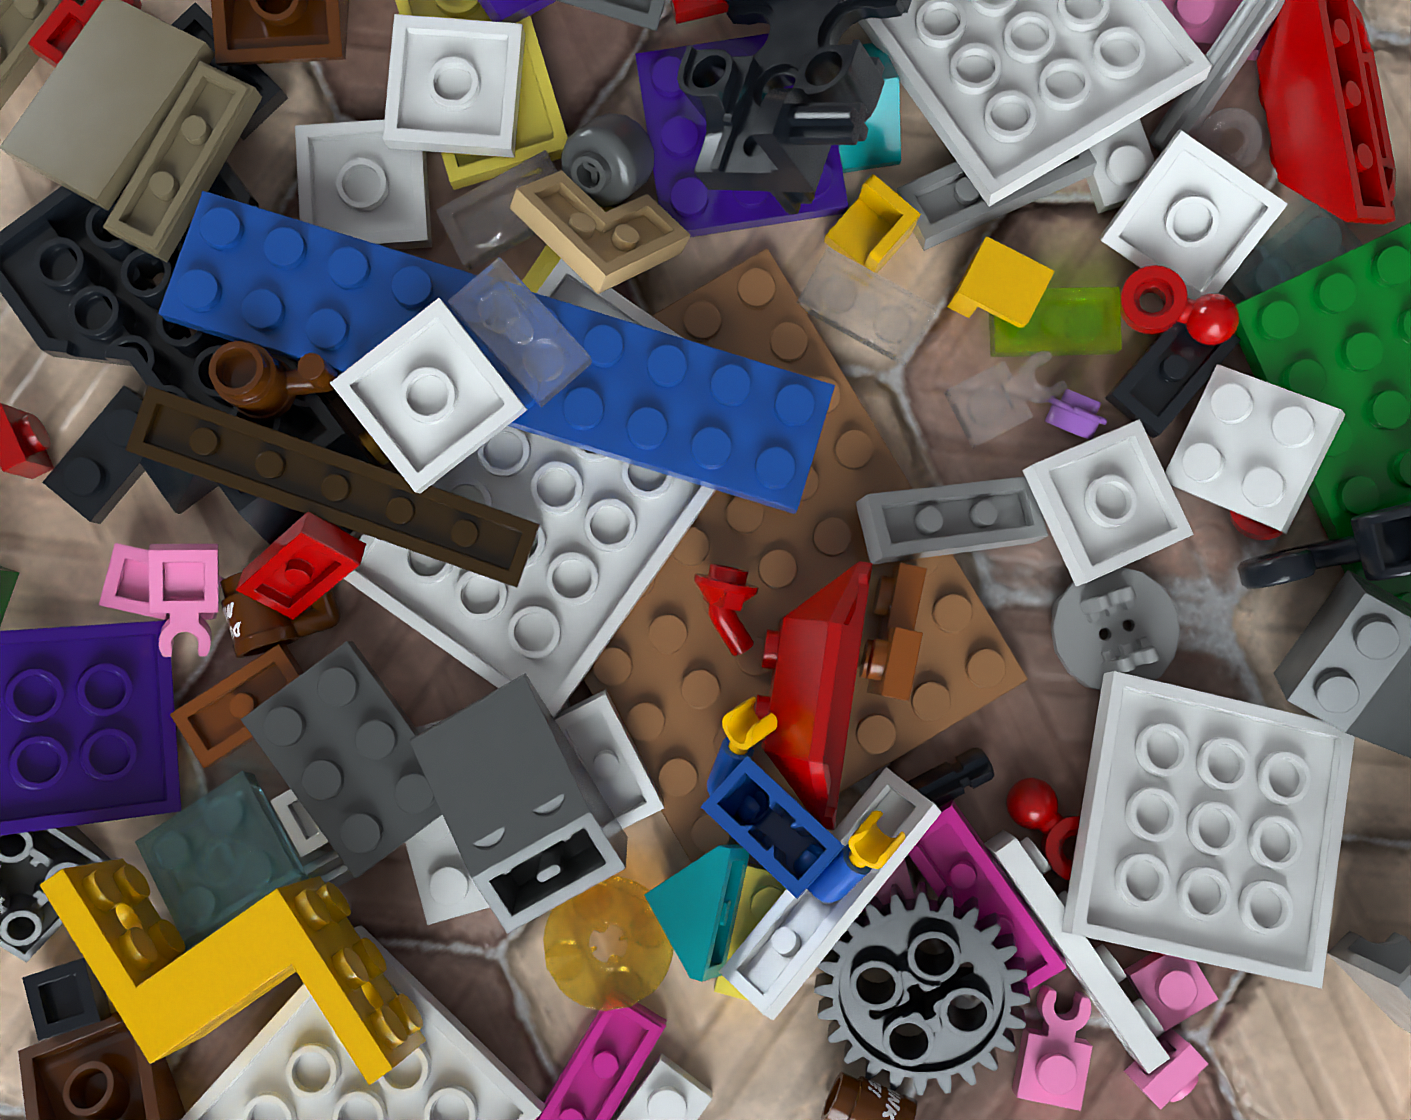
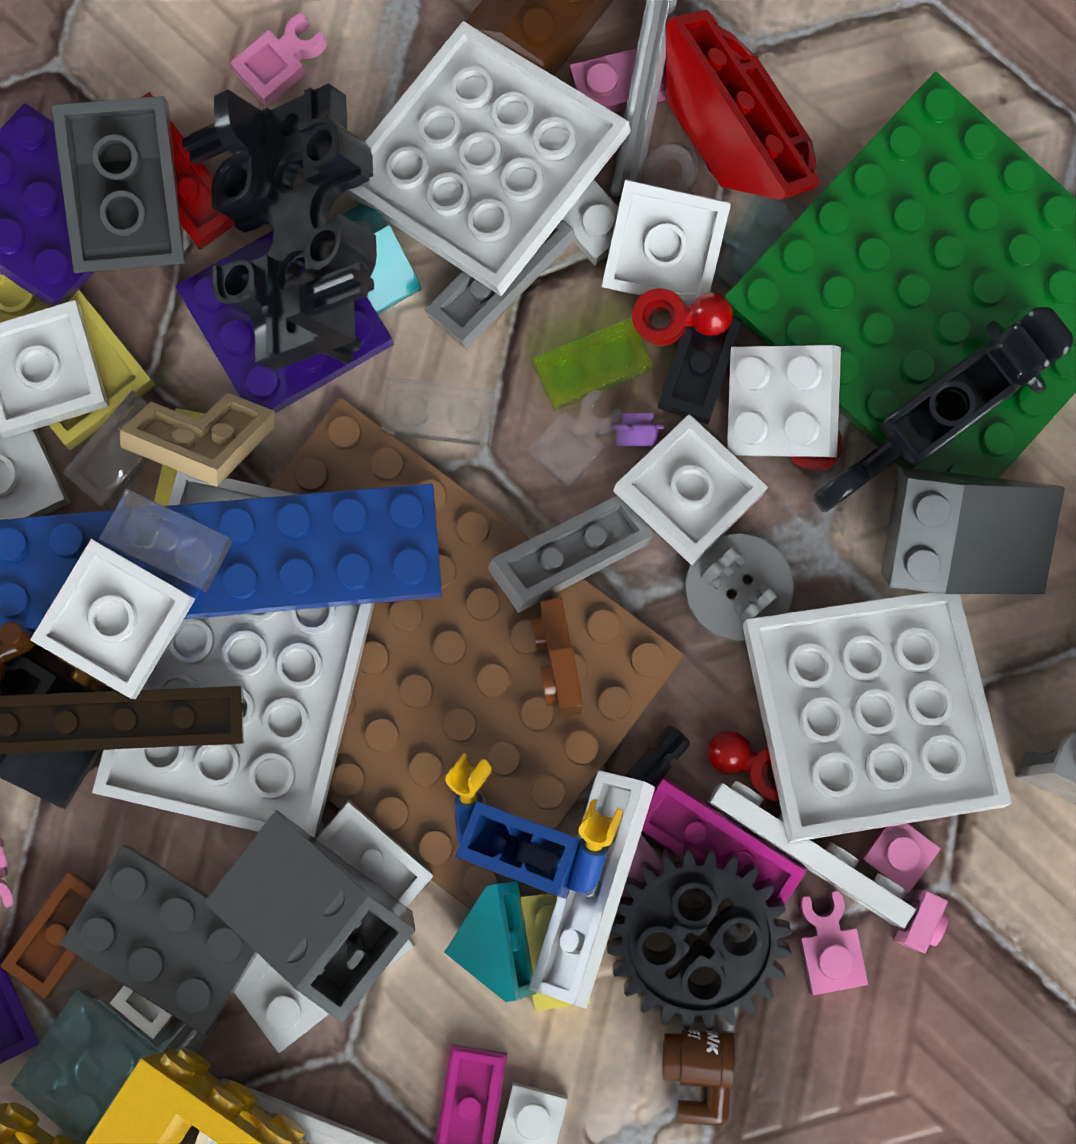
camera: 20 degrees left, 5 degrees down
reddish brown piece [220,572,340,658] -> none
red plate [236,512,366,620] -> none
clear yellow plate [543,876,674,1011] -> none
dark grey head [561,113,654,208] -> none
red plate [694,564,759,656] -> none
red wedge [754,561,873,830] -> none
yellow panel [824,174,921,281] -> none
yellow panel [947,236,1055,328] -> none

